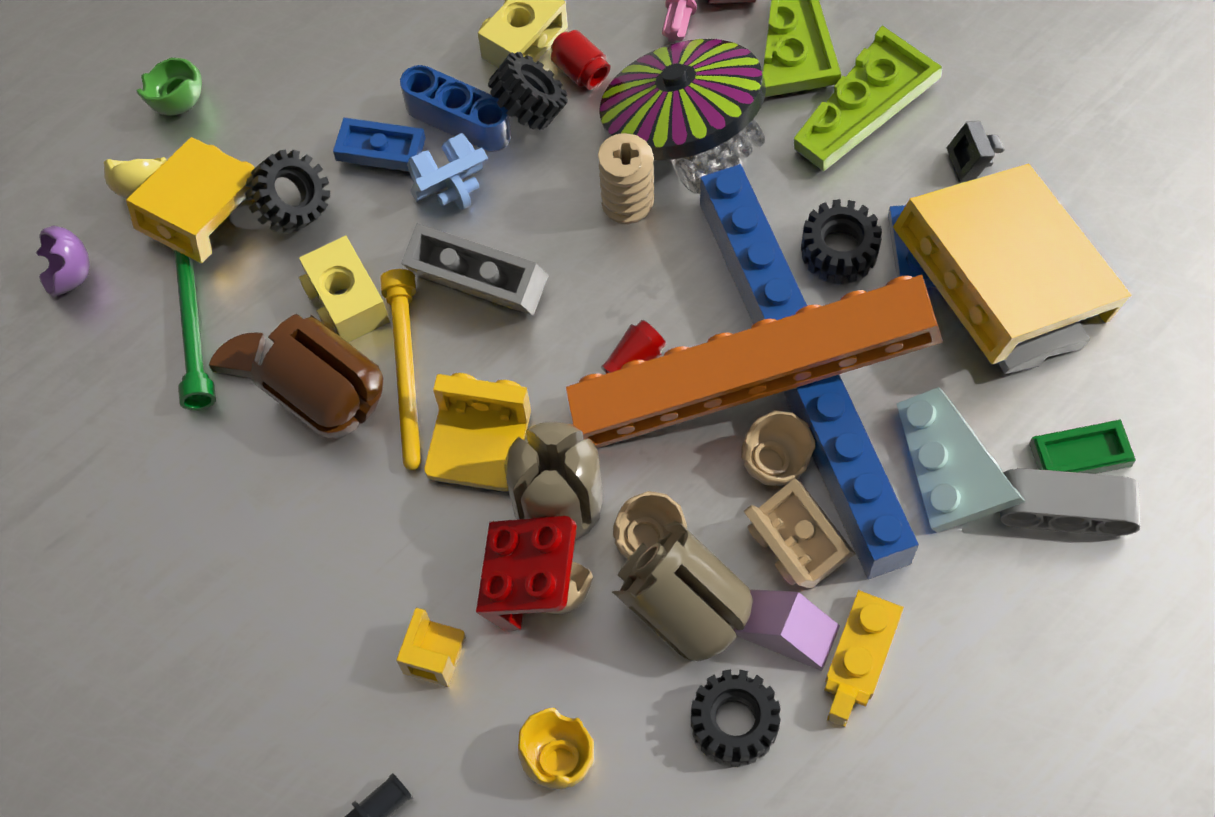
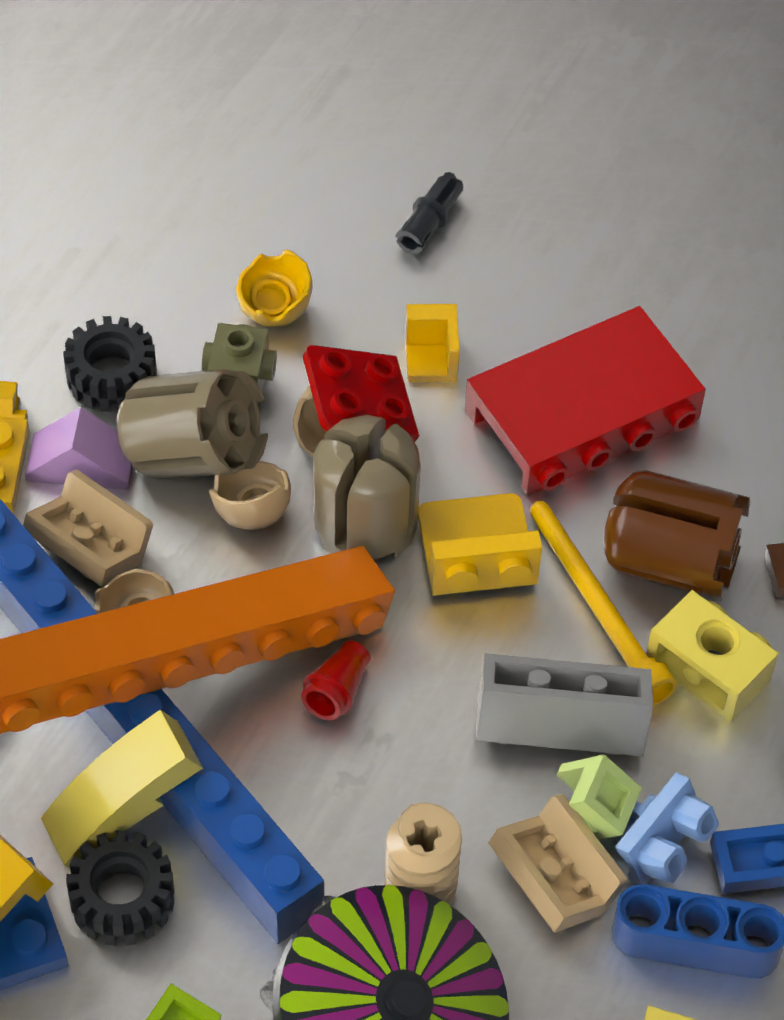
camera: 155 degrees right, 10 degrees down
black tyre [488,52,568,130] -> none
none -> light yellow slope [41,710,203,868]
none -> olive brick [202,323,277,408]
none -> red panel [464,306,706,496]
none -> tan bracket [488,794,627,933]
none -> yellowish green panel [557,754,642,840]

